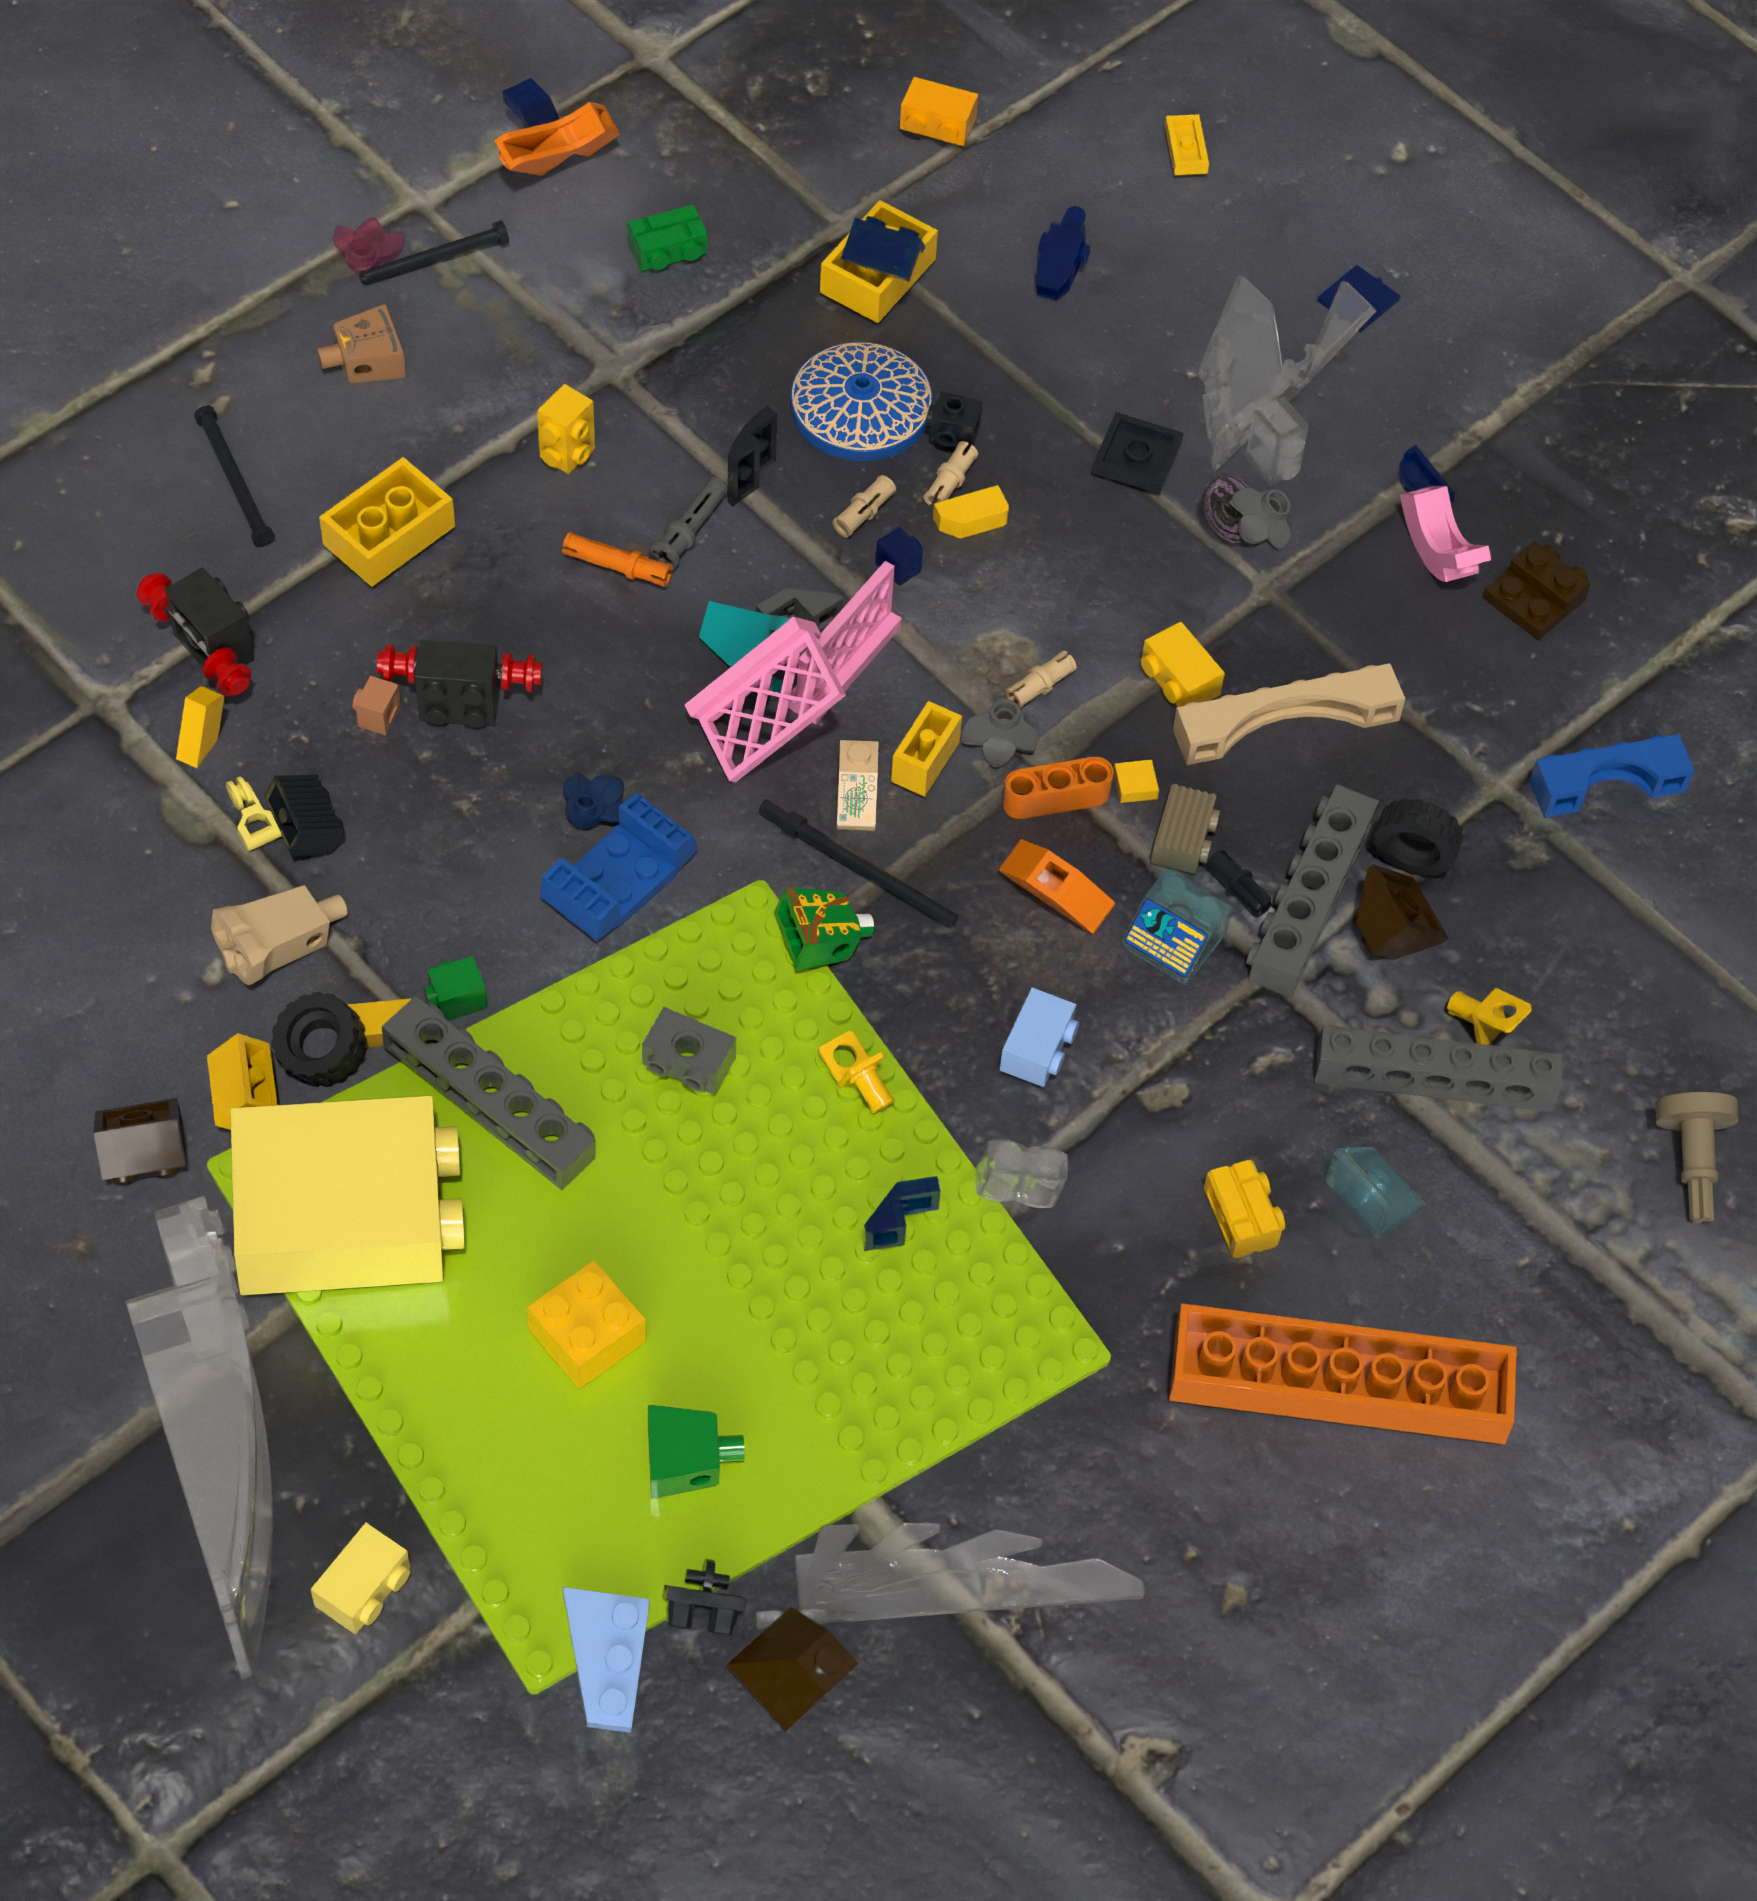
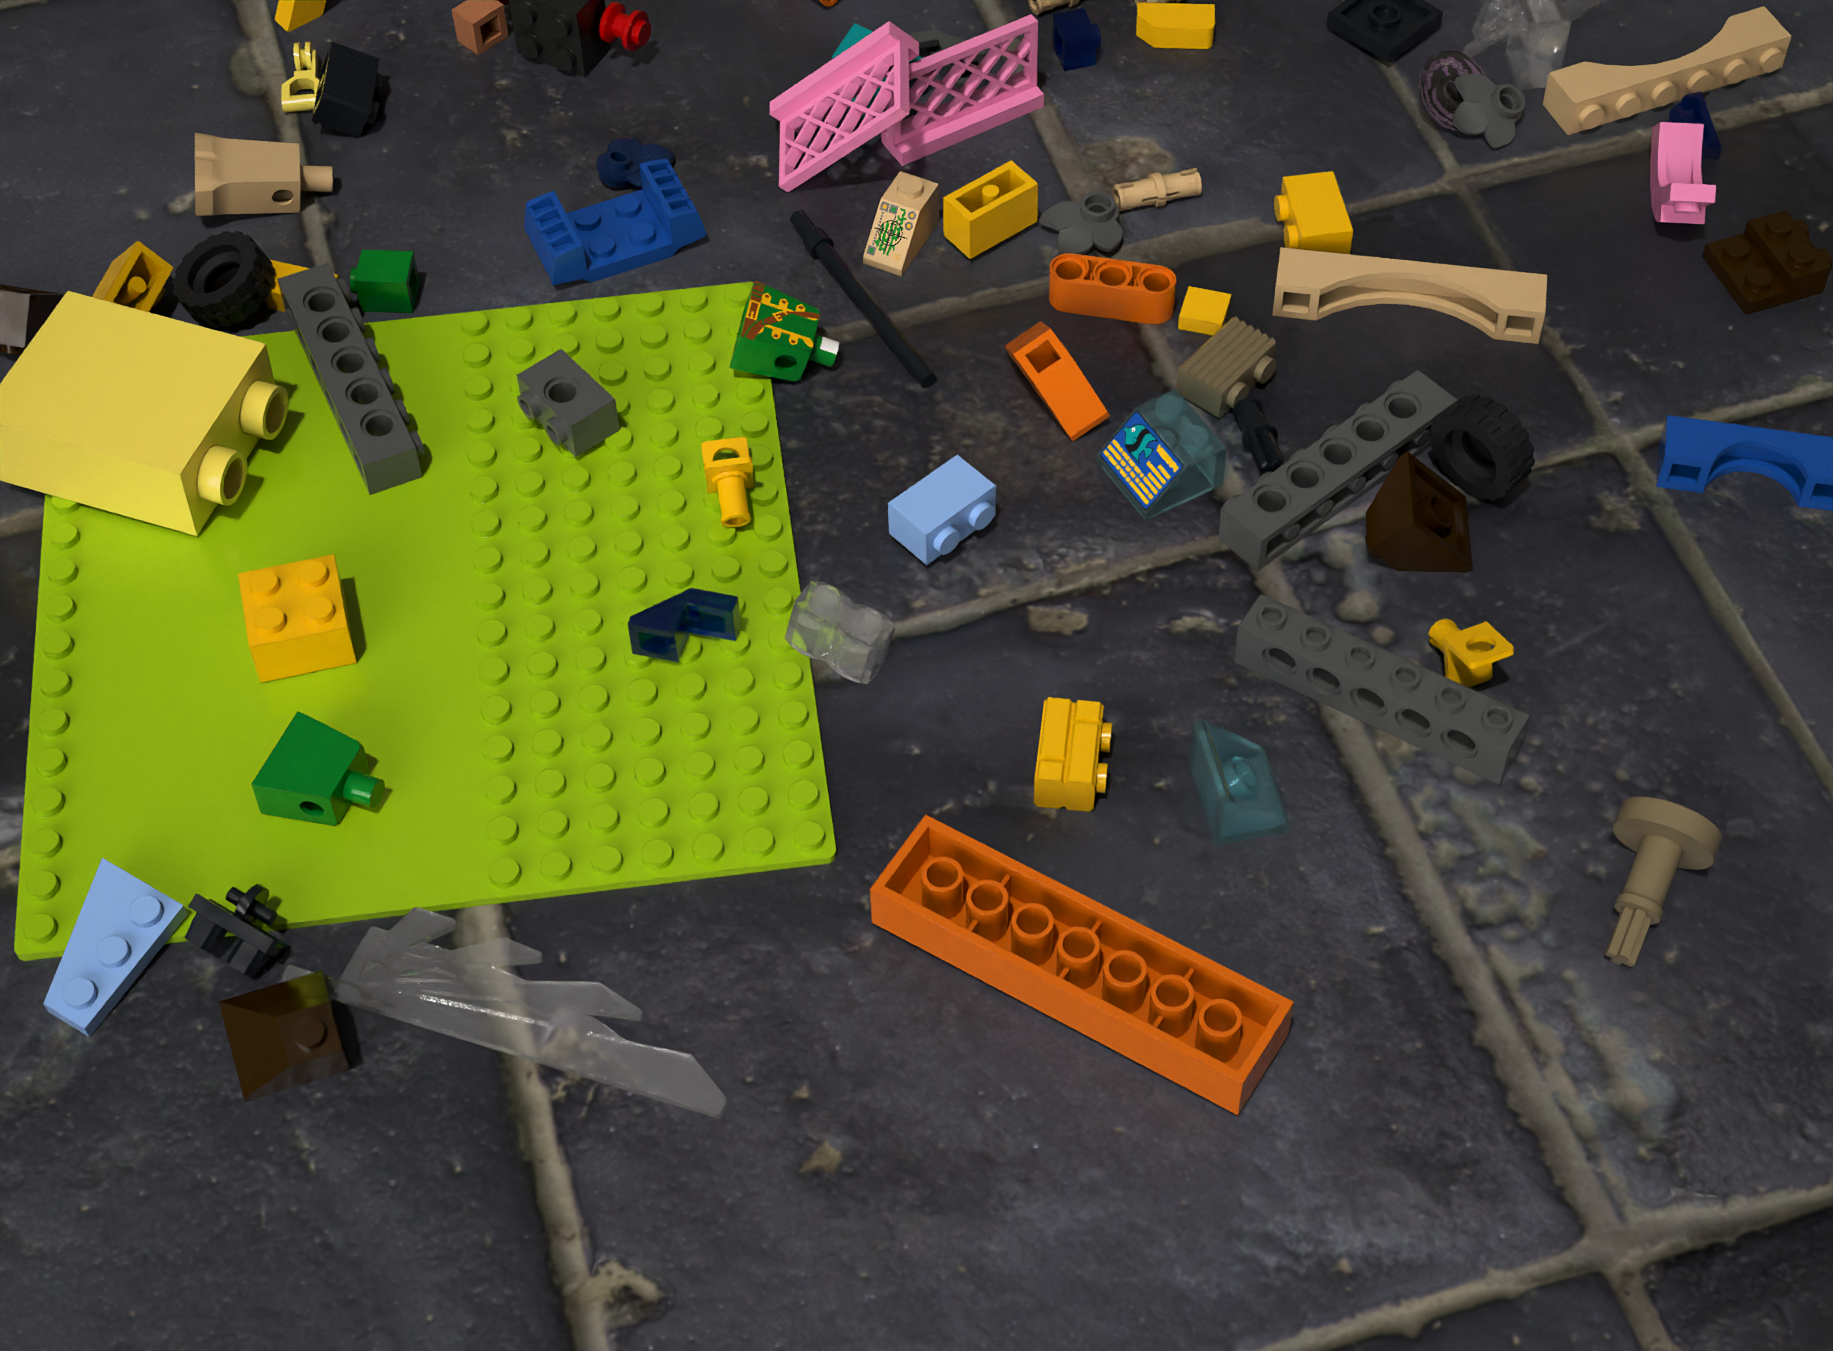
camera: 30 degrees right, 5 degrees down
none -> tan arch [1543,6,1791,135]

